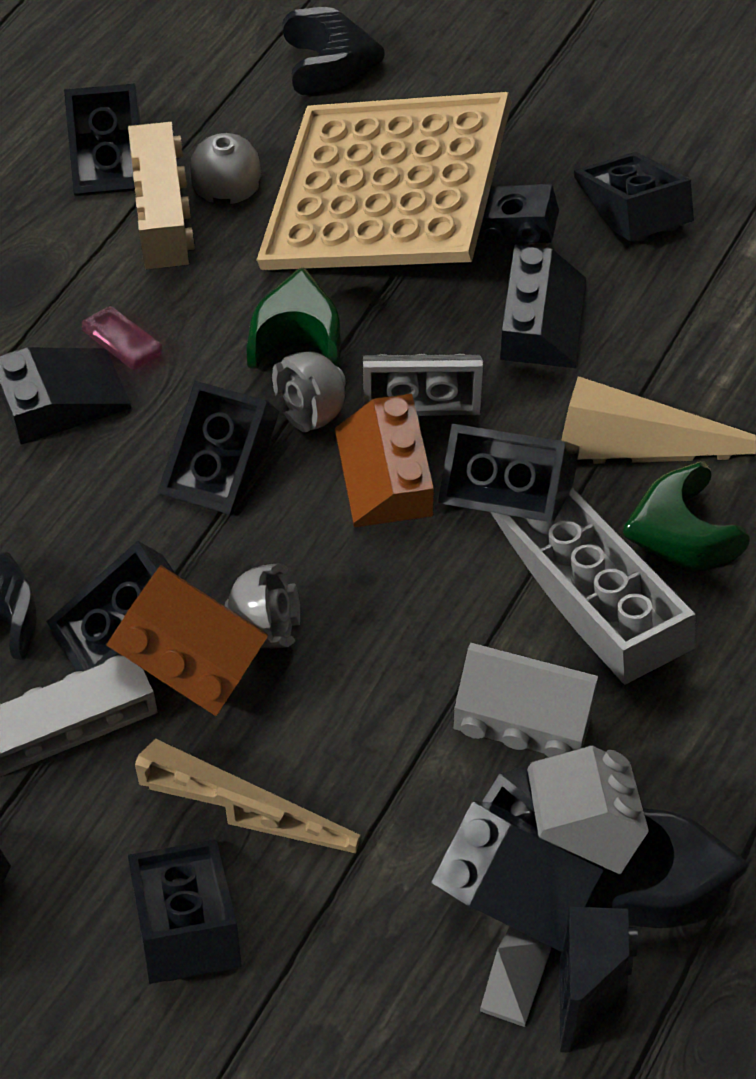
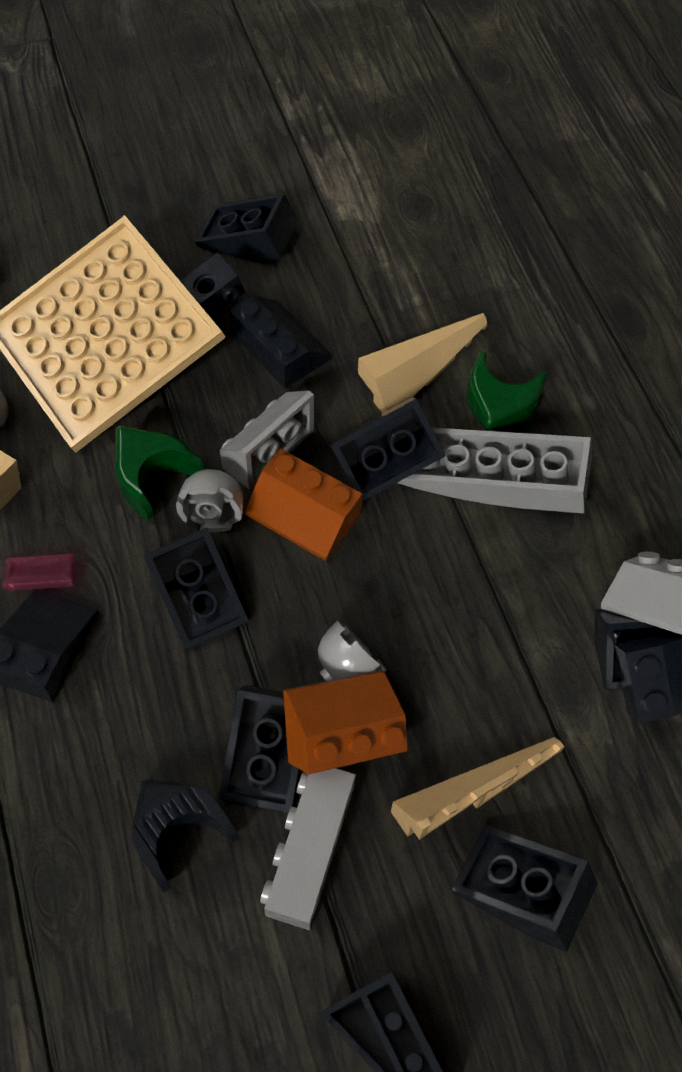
camera: 50 degrees left, 5 degrees up
light grey slope [453,643,598,757] -> none

